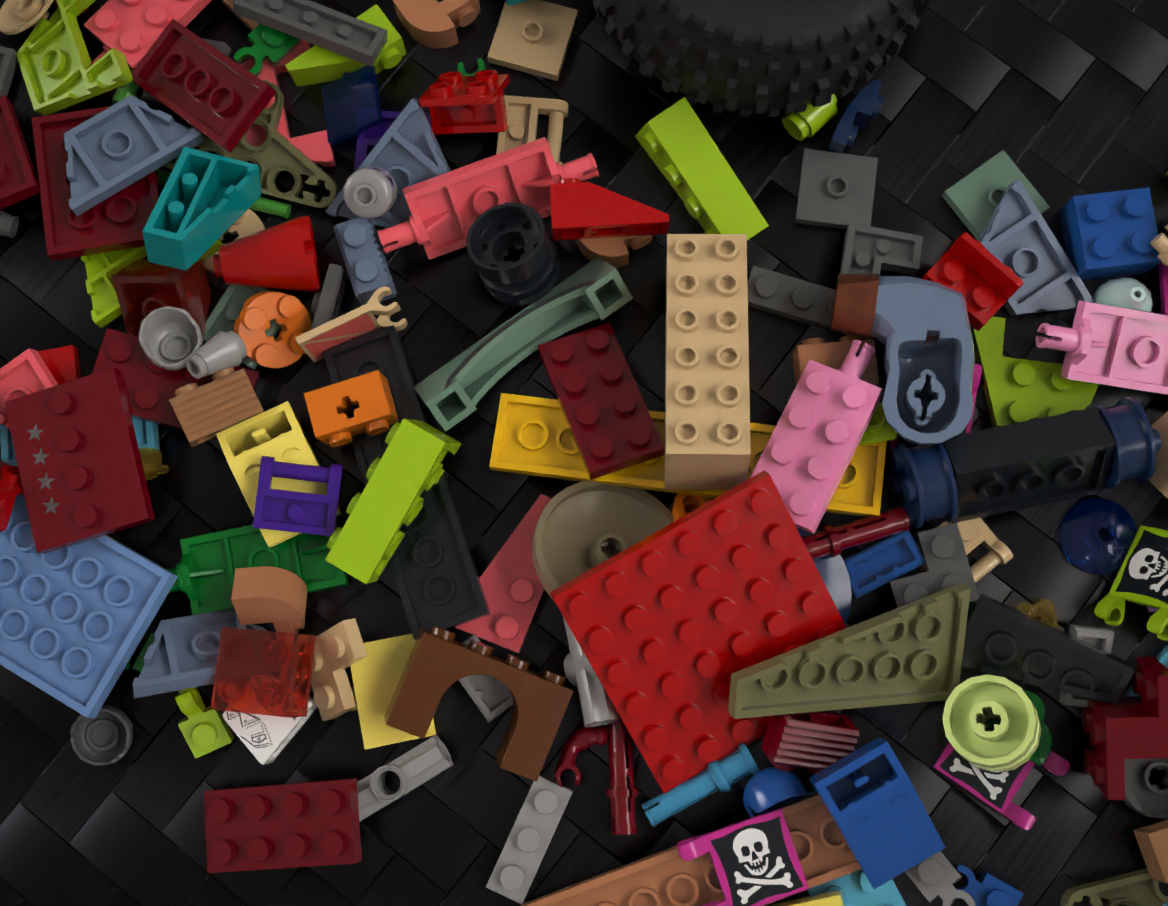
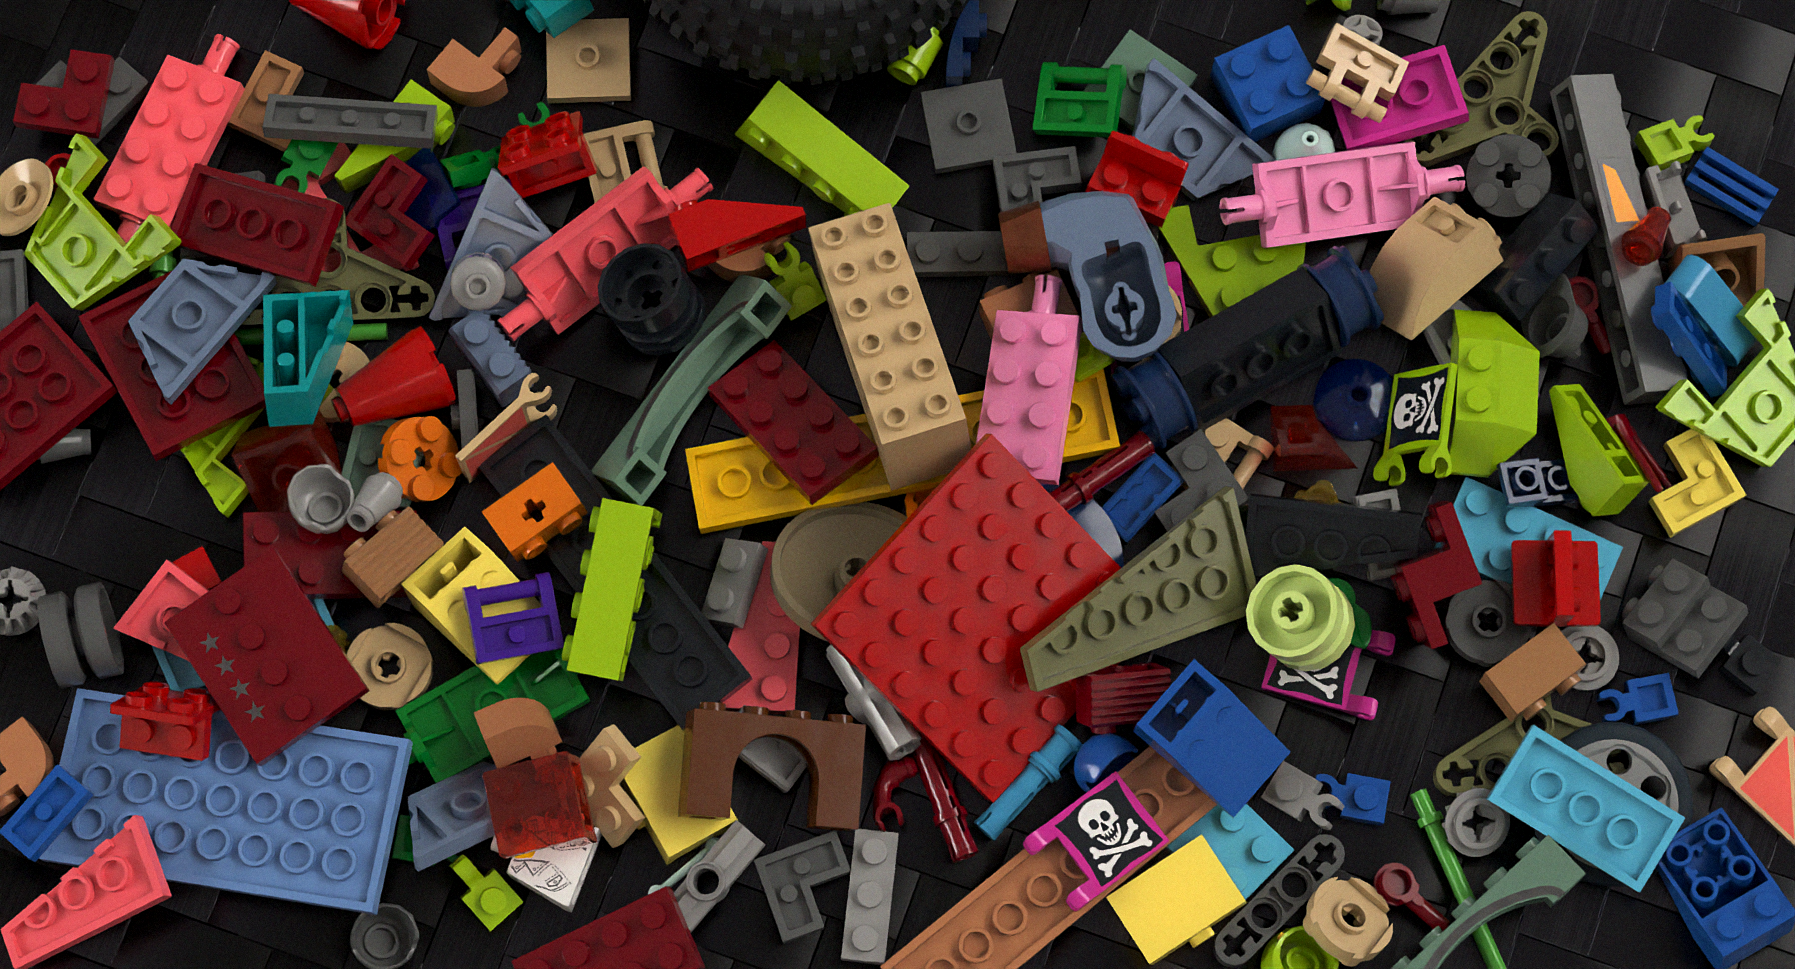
camera: 25 degrees left, 5 degrees down
none -> dark red plate [346,154,435,270]
none -> tan plate [347,623,433,711]
none -> green plate [440,145,501,189]
none -> light aqua hinge [648,837,719,895]
none -> light grey plate [701,538,768,629]
none -> dark grey plate [754,830,851,944]
none -> lime plate [764,241,827,321]
none -> green plate [1033,62,1127,138]
none -> clear red slope [1270,405,1357,471]

